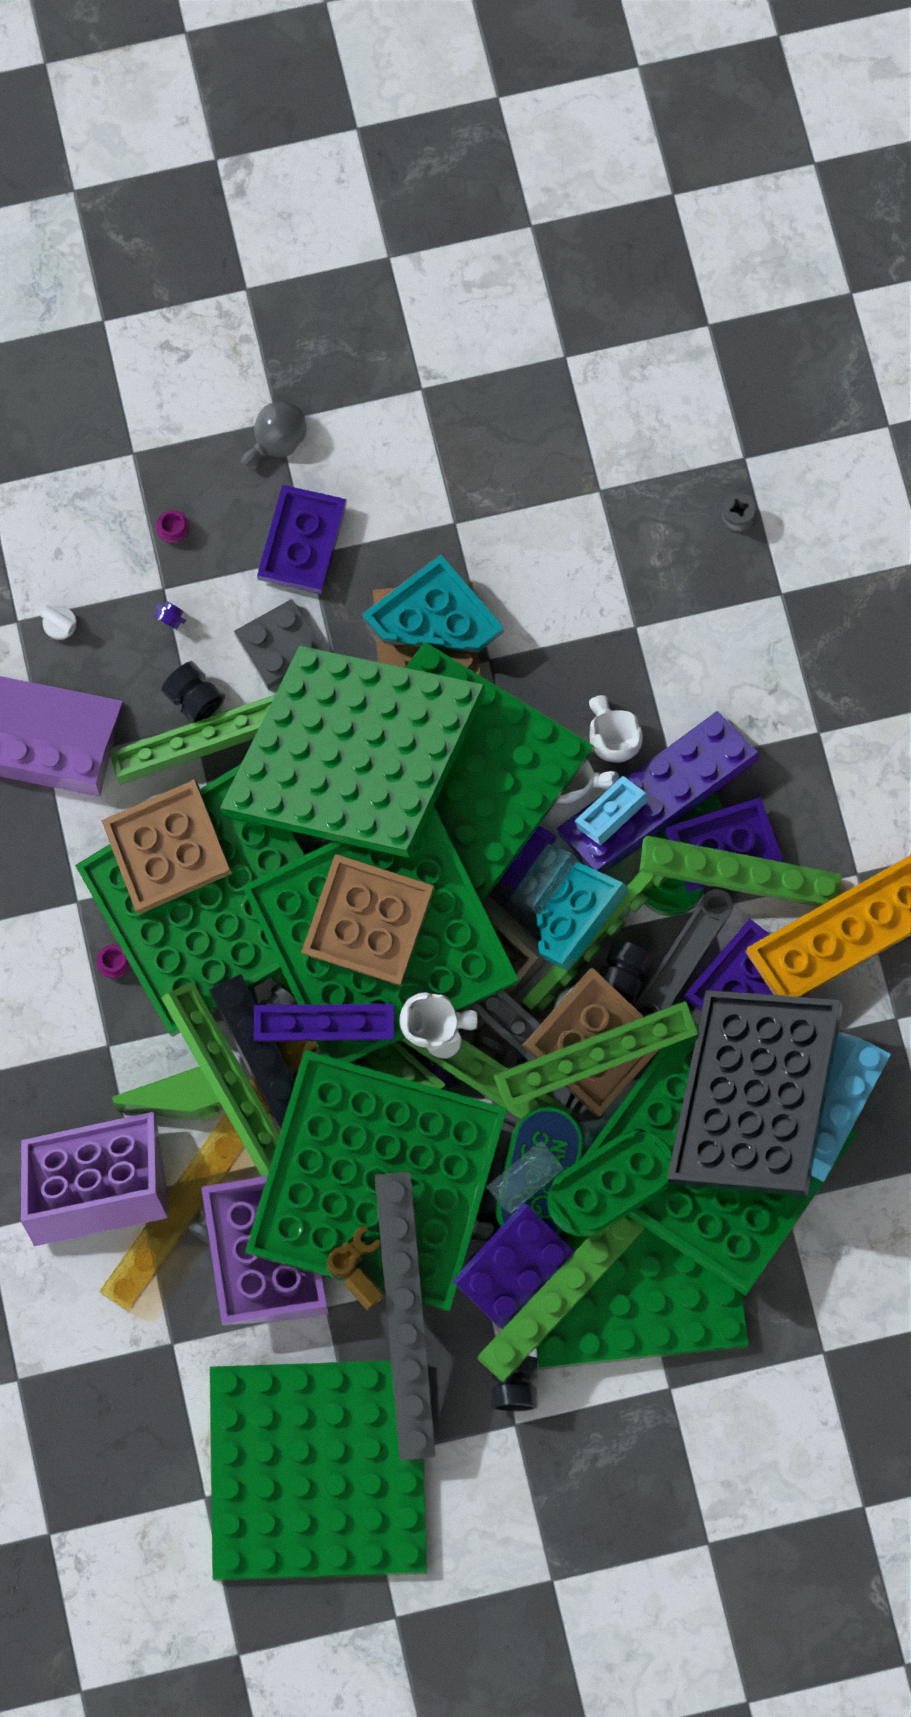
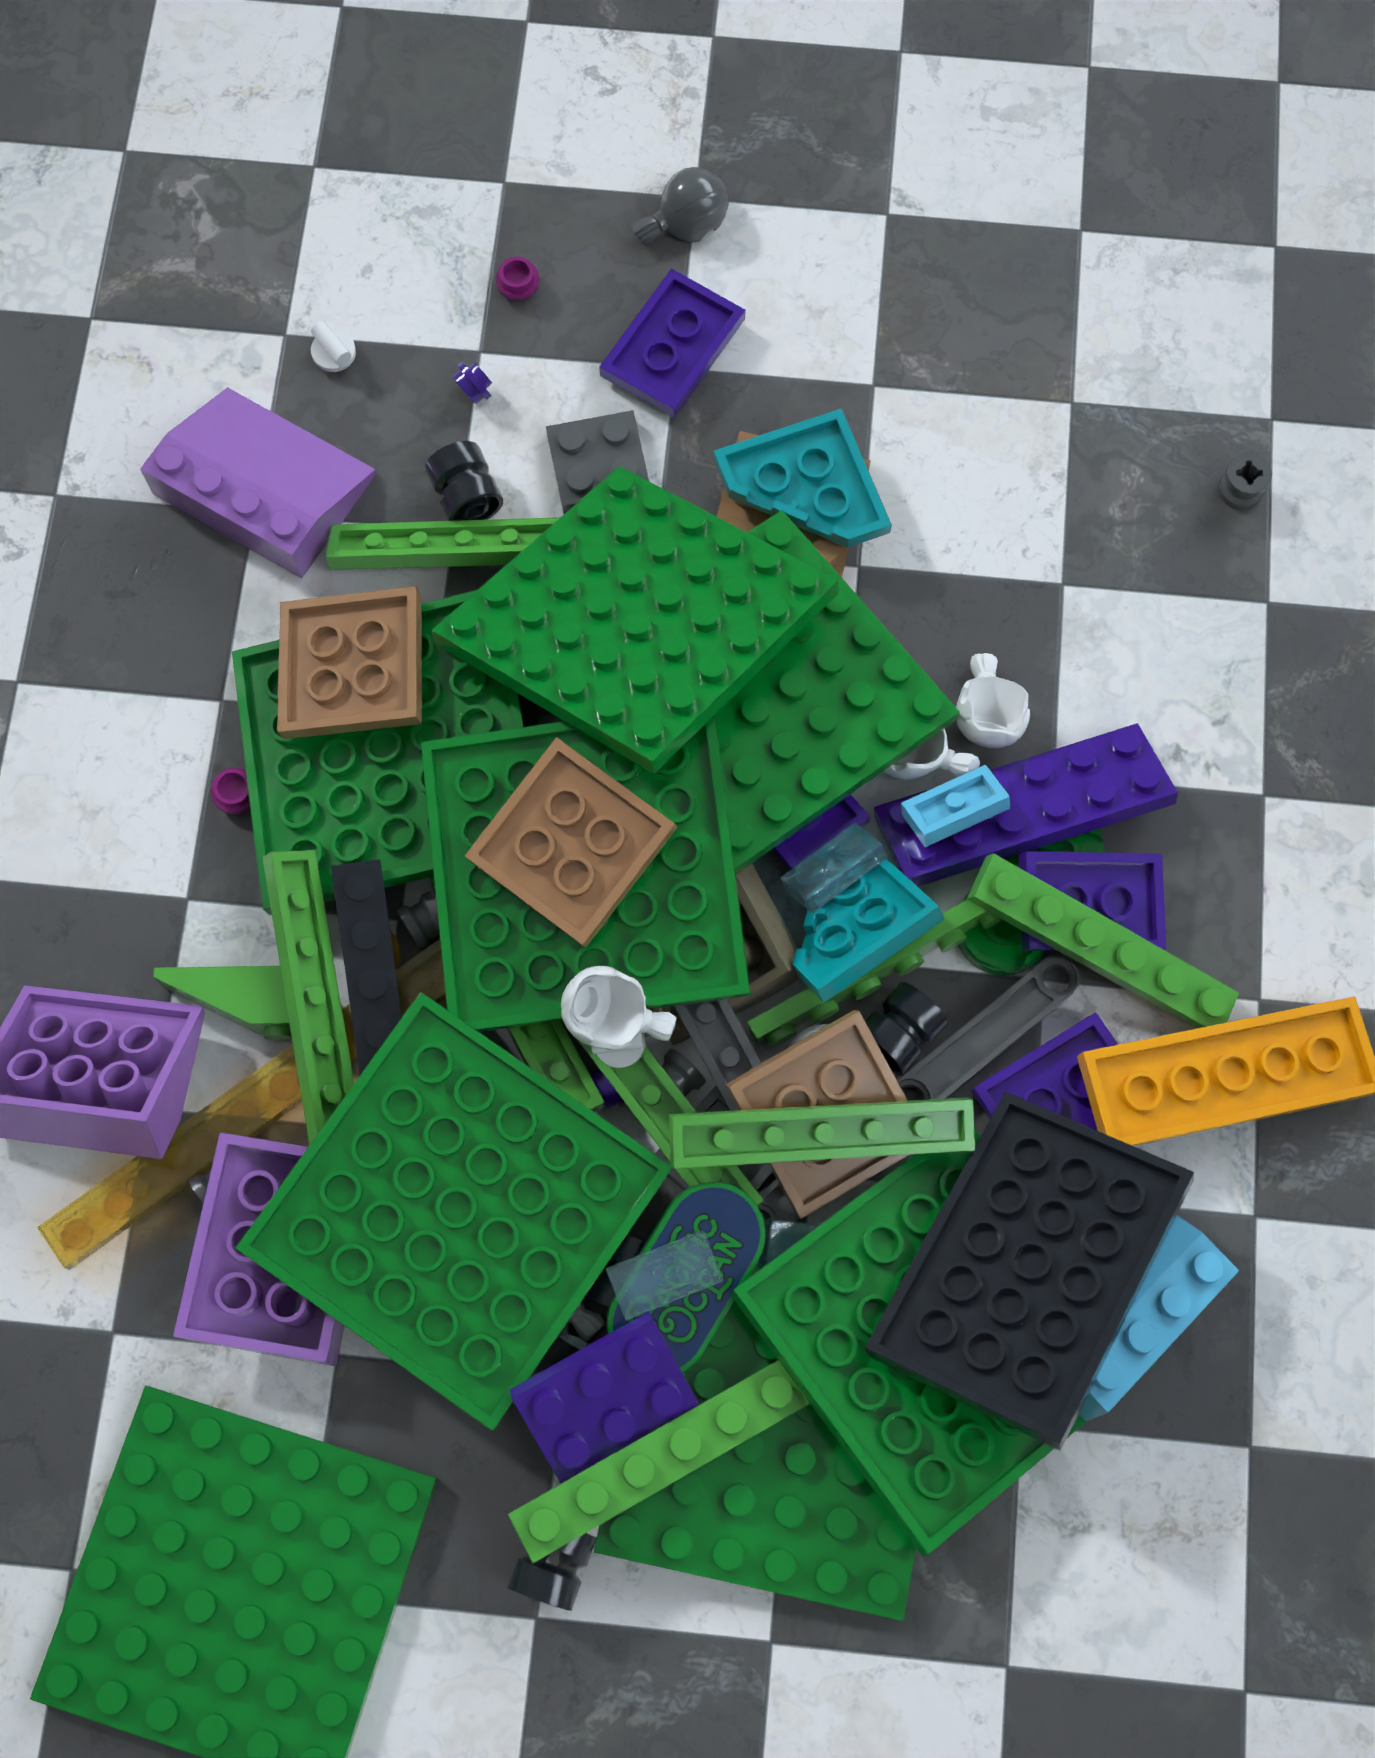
camera: 15 degrees right, 0 degrees up
dark purple plate [254,1004,395,1042] -> none
pearl gold bar [327,1226,385,1311] -> none
dark grey plate [375,1172,436,1460] -> none
green tile [547,1130,673,1237] -> none

